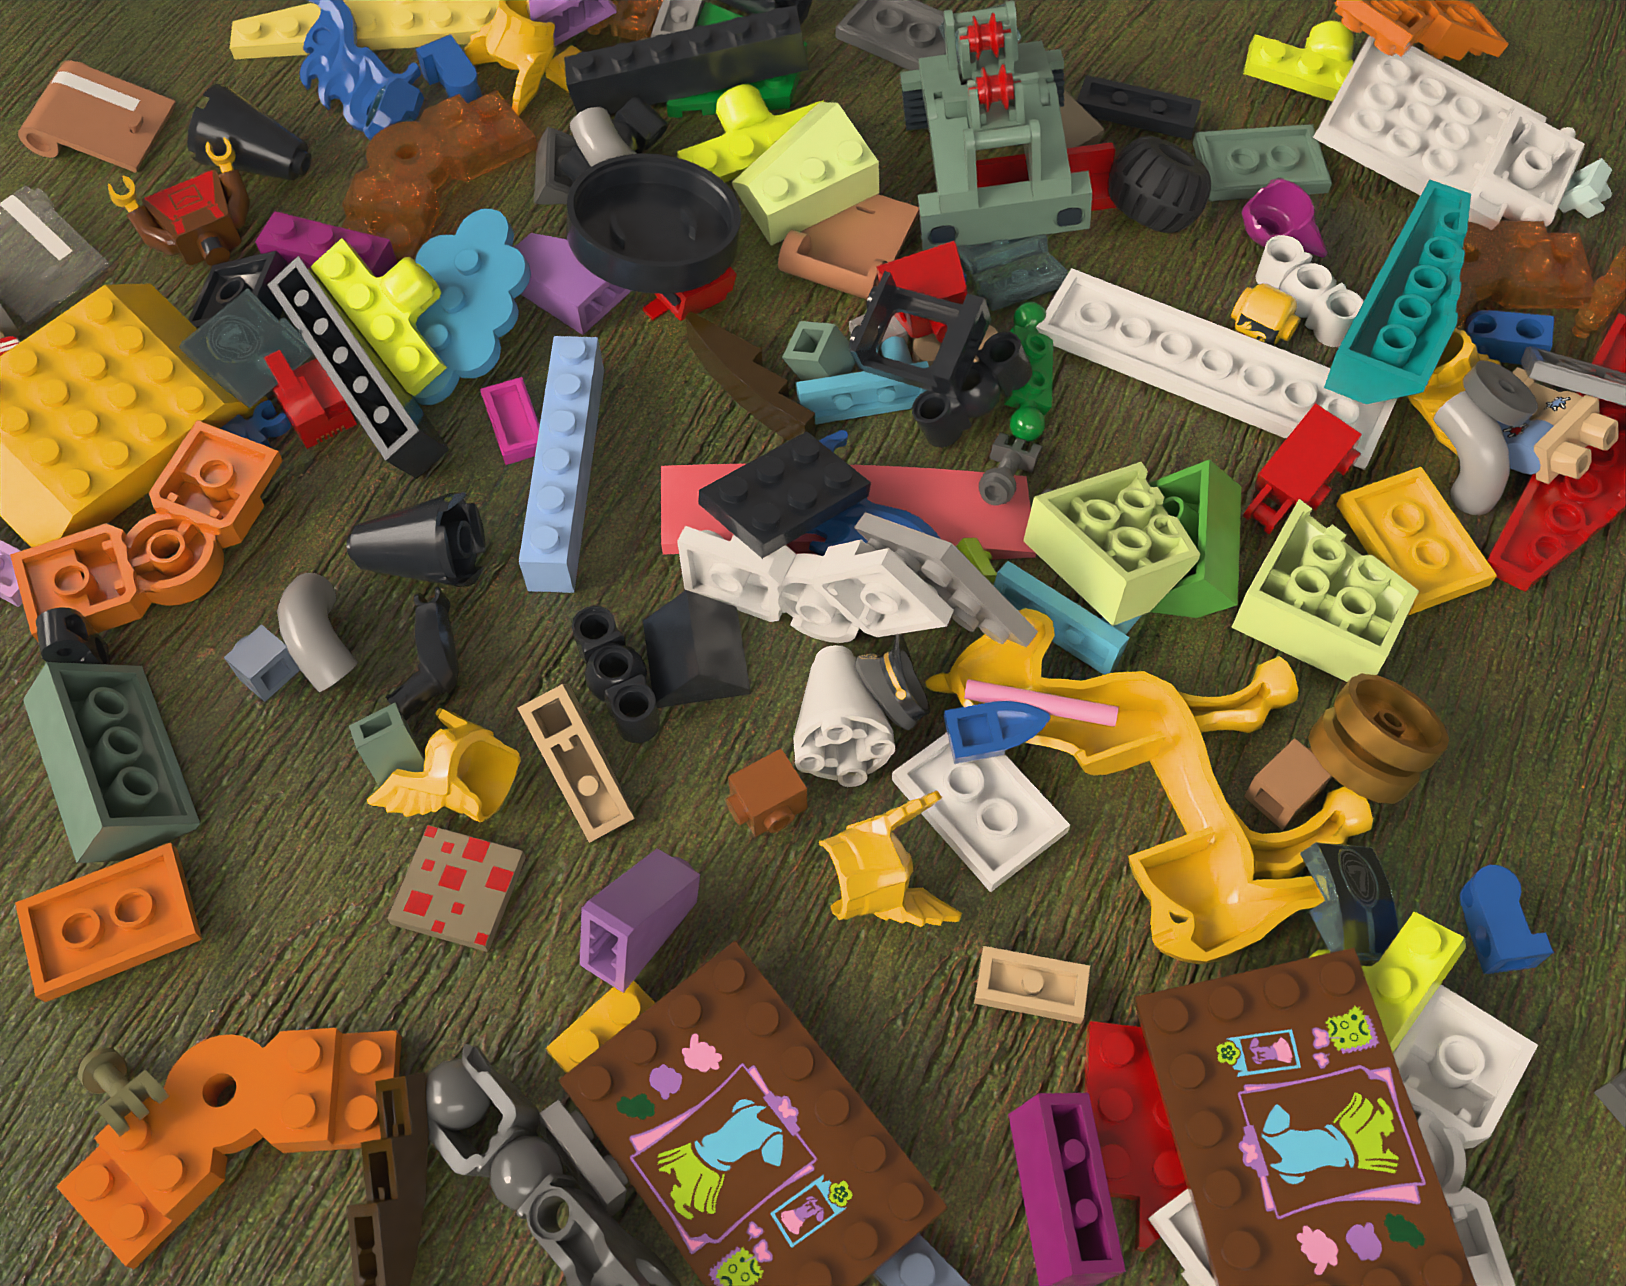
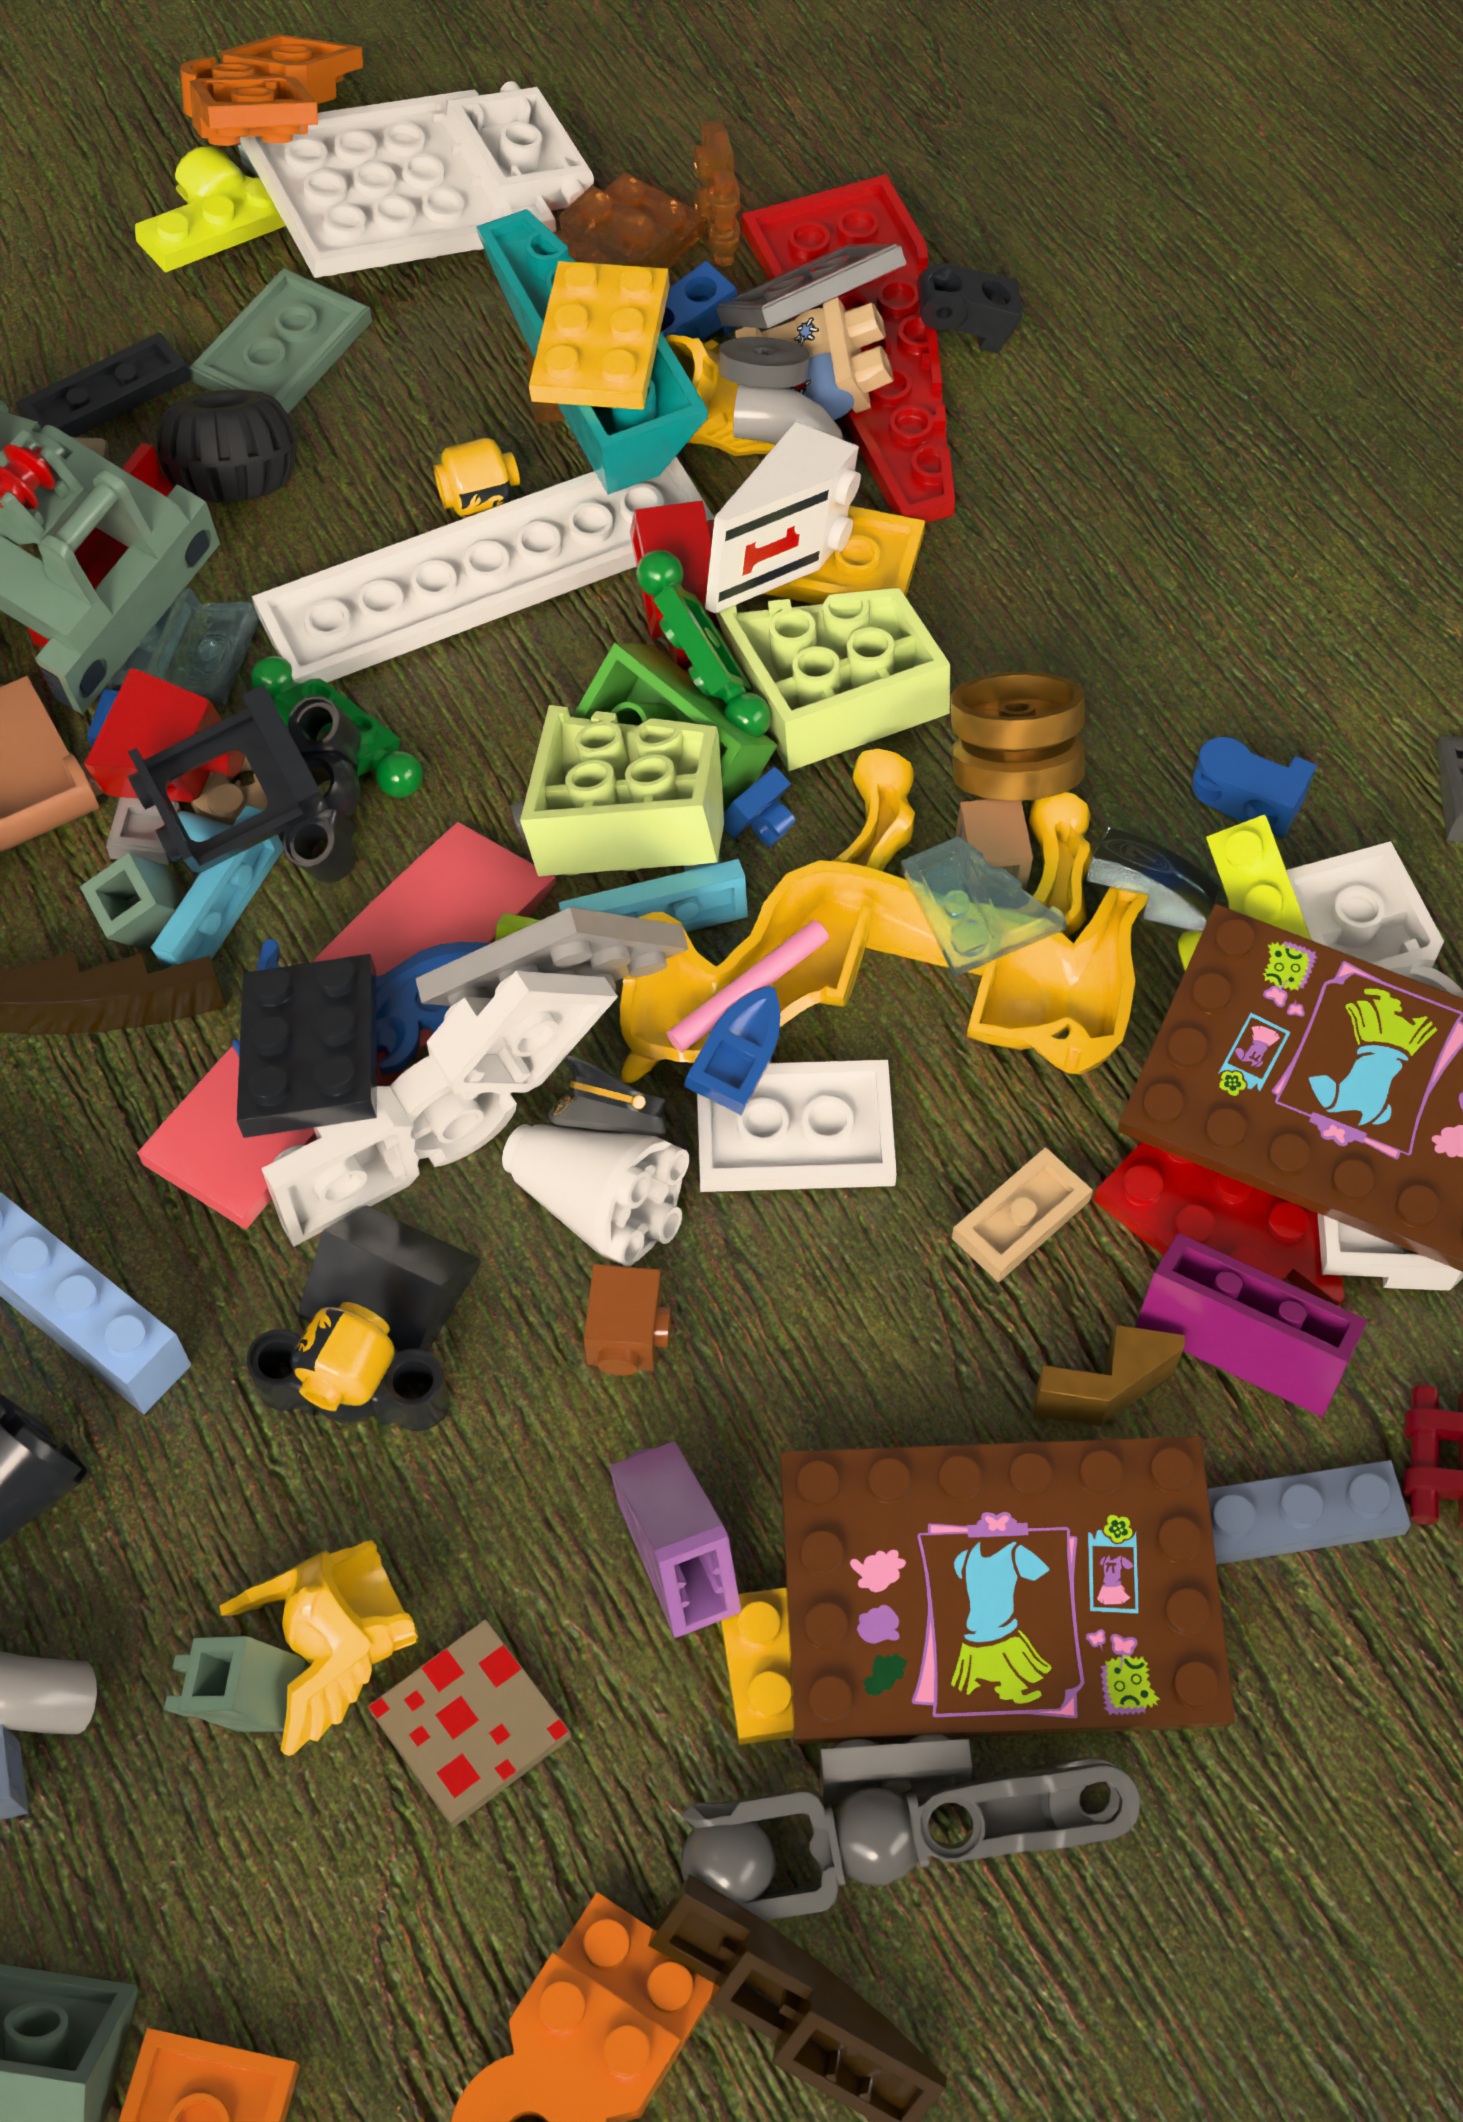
camera: 55 degrees left, 0 degrees up
black arm [385,586,459,721] -> none
tan slope [517,683,635,843] -> none
yellow helmet [819,791,962,927] -> none
dark grey hinge [979,432,1043,505] -> none
magenta piece [1241,177,1327,258] -> none
white piece [1256,235,1363,347] -> none
light aqua tile [1559,158,1612,218] -> none
none -> yellow head [290,1302,395,1411]
none -> yellow plate [529,261,670,410]
none -> green plate [636,550,771,737]
none -> white slope [705,422,861,613]
none -> blue tile [723,766,796,848]
none -> clear light blue wing [901,836,1067,977]
none -> pearl gold slope [1033,1325,1185,1426]

